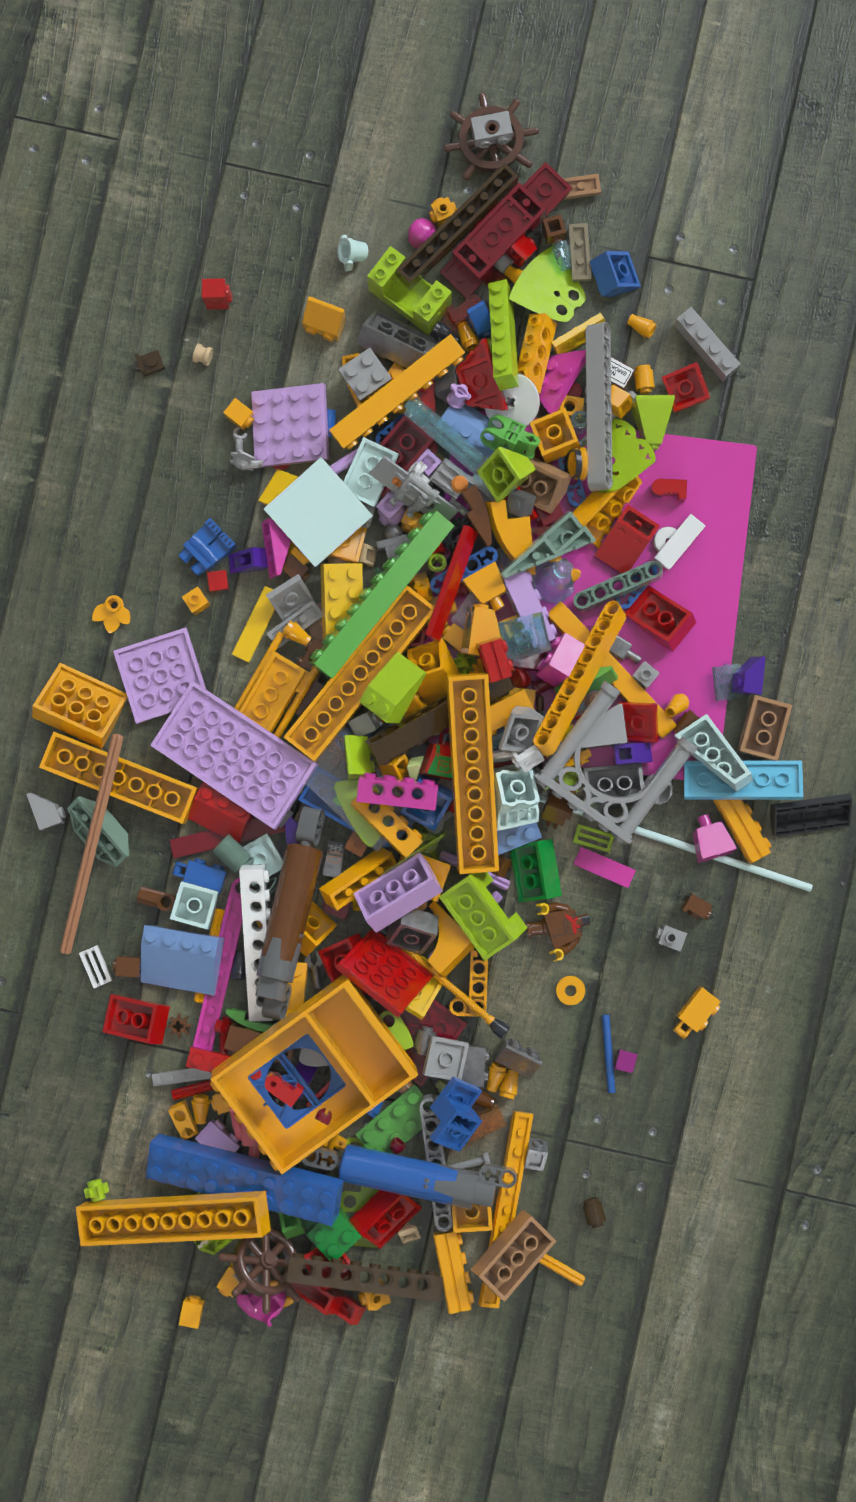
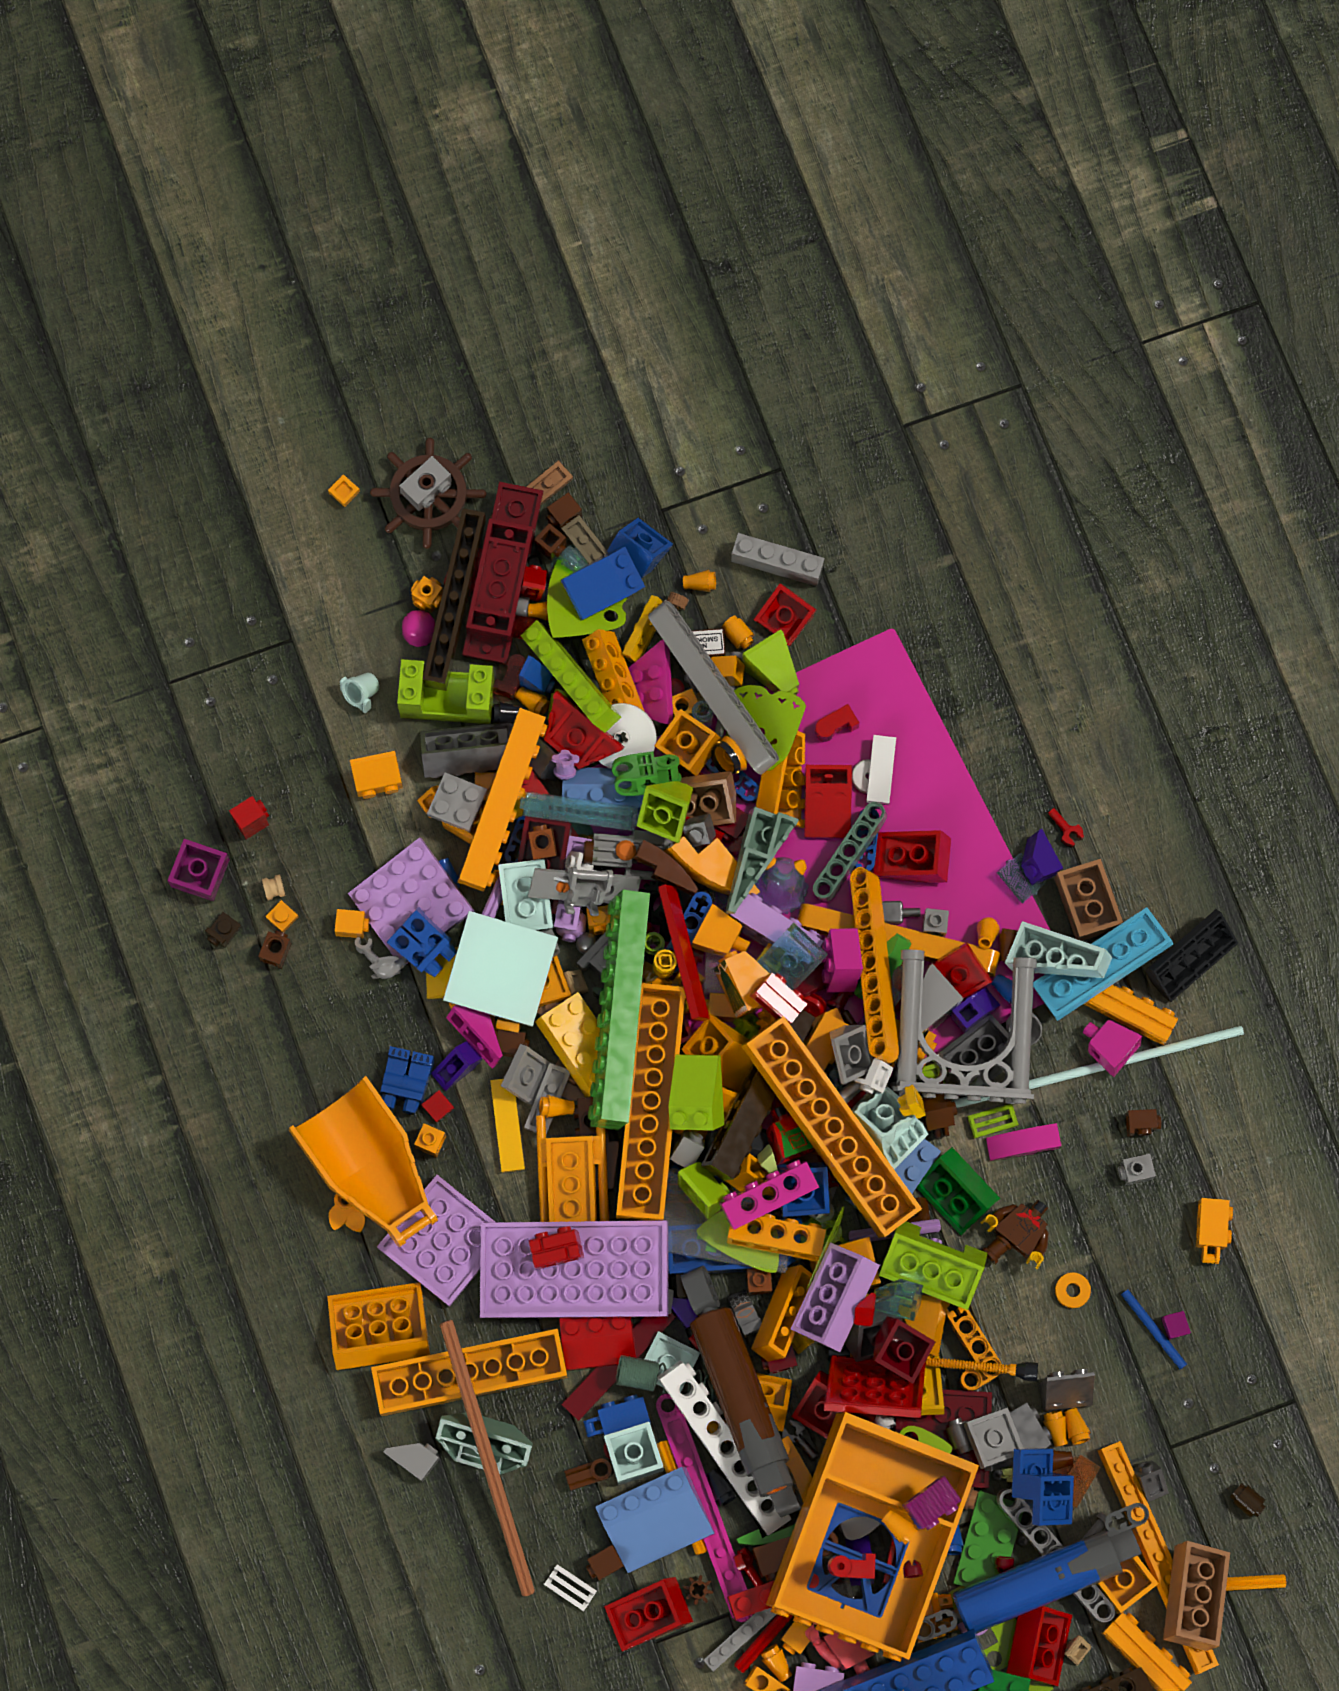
camera: 40 degrees left, 10 degrees down
none -> magenta brick [168,839,230,902]
none -> reddish brown brick [258,930,292,969]
none -> light orange plate [265,900,299,933]
none -> light orange windscreen [288,1076,438,1247]
none -> light orange plate [328,475,360,507]
none -> blue hips [387,907,457,977]
none -> dark orange brick [528,825,558,860]
none -> red brick [529,1226,584,1269]
none -> reddish brown brick [546,492,582,531]
none -> blue slope [561,546,645,620]
none -> reddish brown tile [583,841,594,864]
none -> yellow wheel [652,949,677,979]
none -> medium nougat axle [667,592,689,610]
none -> red slope [854,1292,876,1327]
none -> dark red slope [873,1316,936,1384]
none -> clear light blue slope [874,1279,923,1321]
none -> light orange cone [881,1509,918,1545]
none -> yellow tile [897,1085,926,1119]
none -> magenta brick [902,1476,961,1530]
none -> blue cone [991,974,1013,1004]
none -> red bar [1048,808,1084,847]

